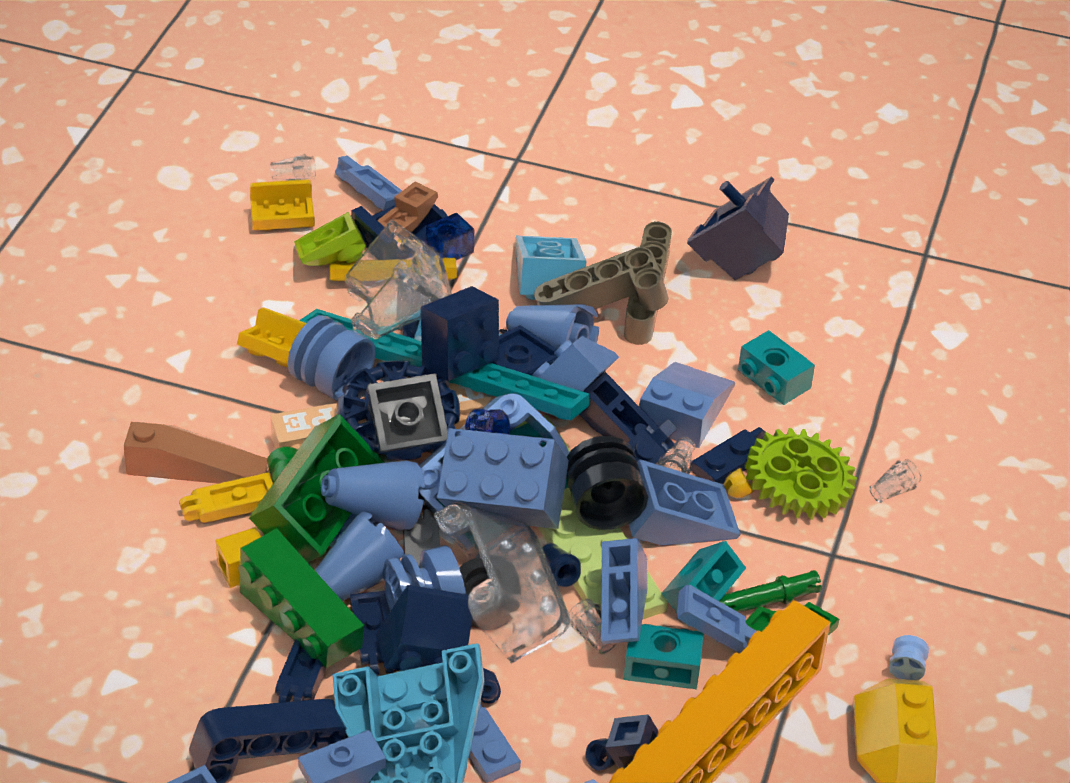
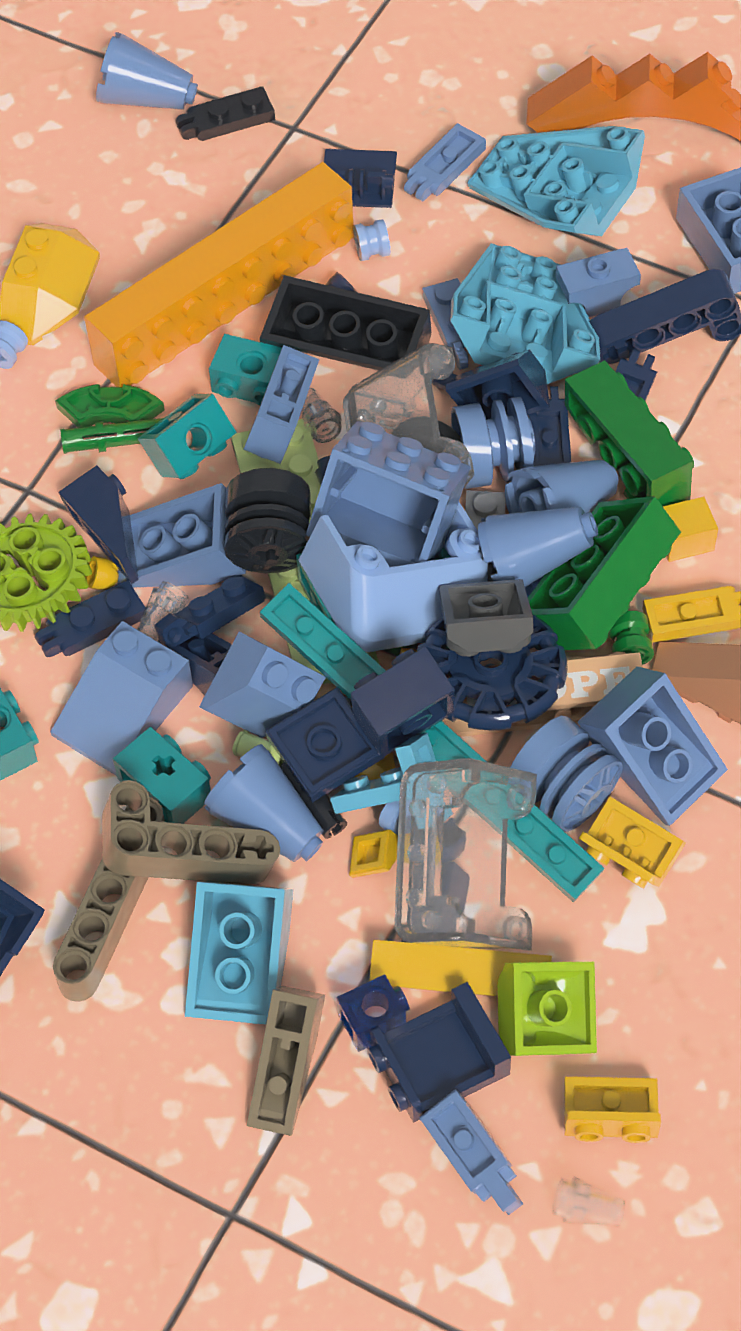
camera: 165 degrees left, 15 degrees up
nougat slope [377,181,438,243] -> none
clear blue wheel [465,409,510,434] -> none
dark blue panel [606,714,658,769] -> none
medium blue hinge [677,585,756,653] -> none
none -> dark blue slope [58,465,139,584]
none -> teal brick [113,726,211,824]
none -> dark tan slope [247,985,326,1136]
none -> black slope [260,275,432,377]
none -> medium blue slope [578,667,728,826]

